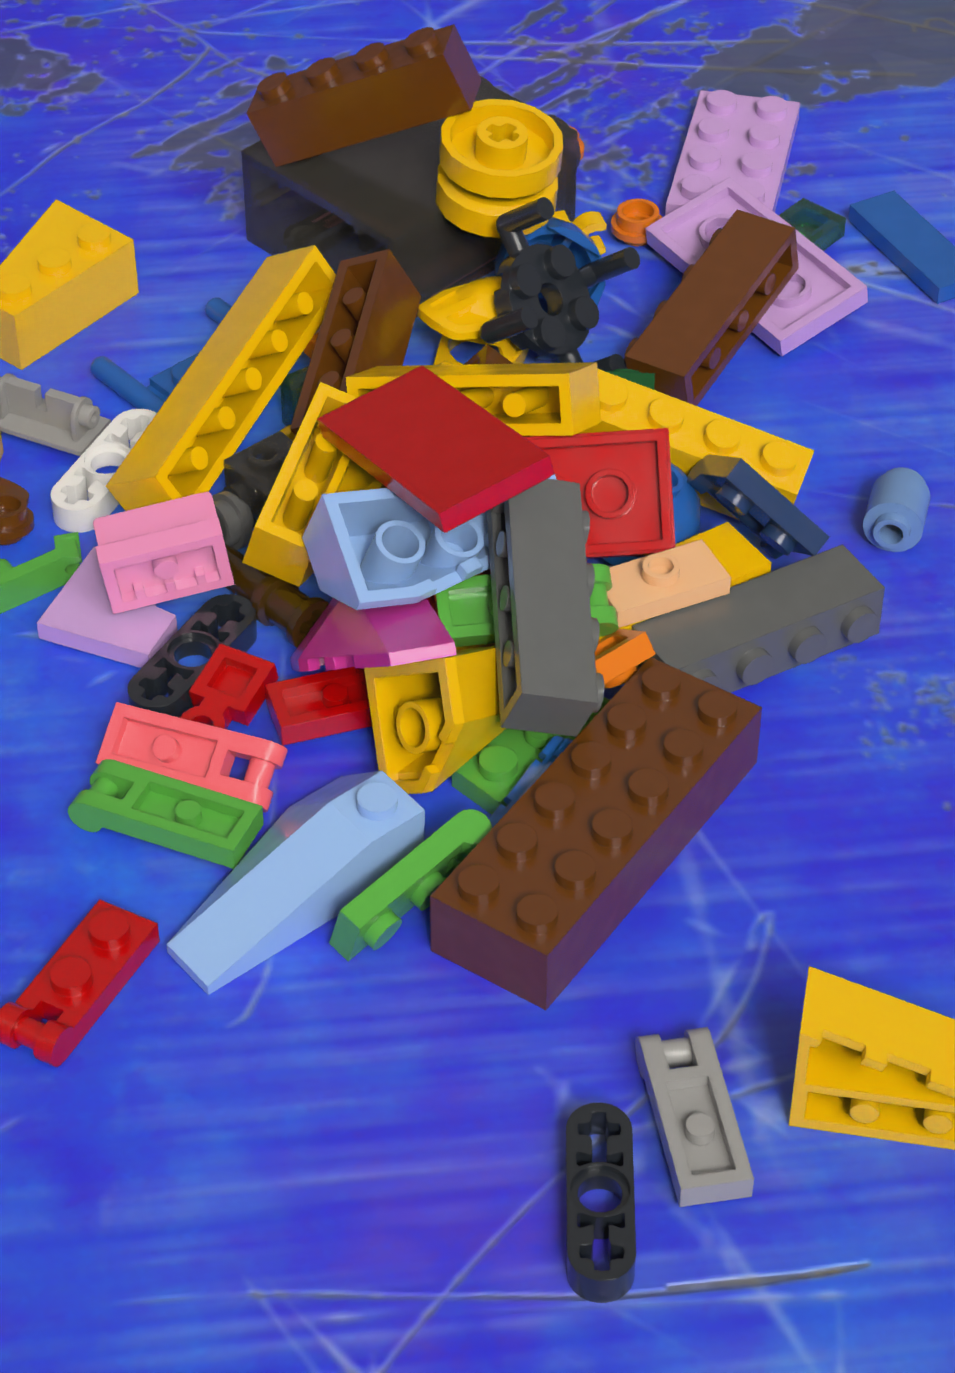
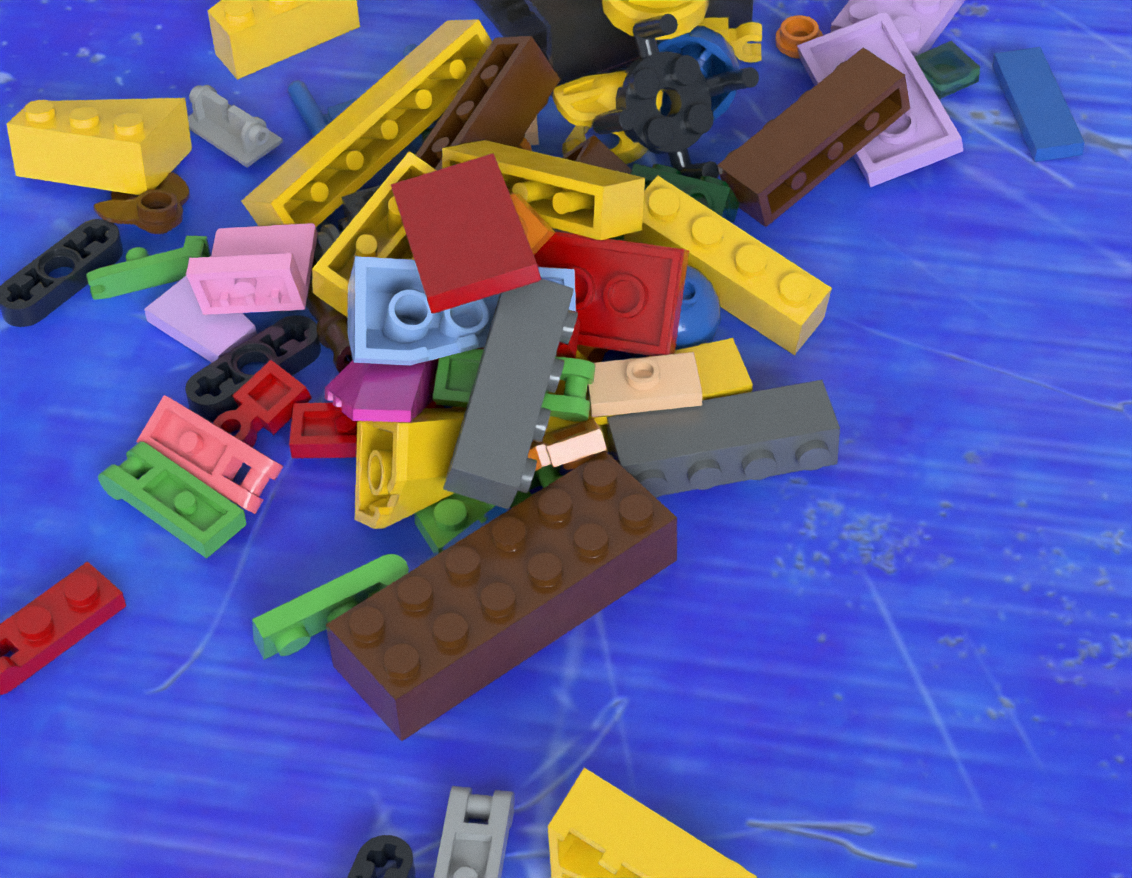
camera: 20 degrees right, 5 degrees up
white beam [50,409,157,533] -> none
light blue wedge [167,770,425,995] -> none
dark blue plate [687,454,829,559] -> none
medium blue brick [863,467,931,552] -> none

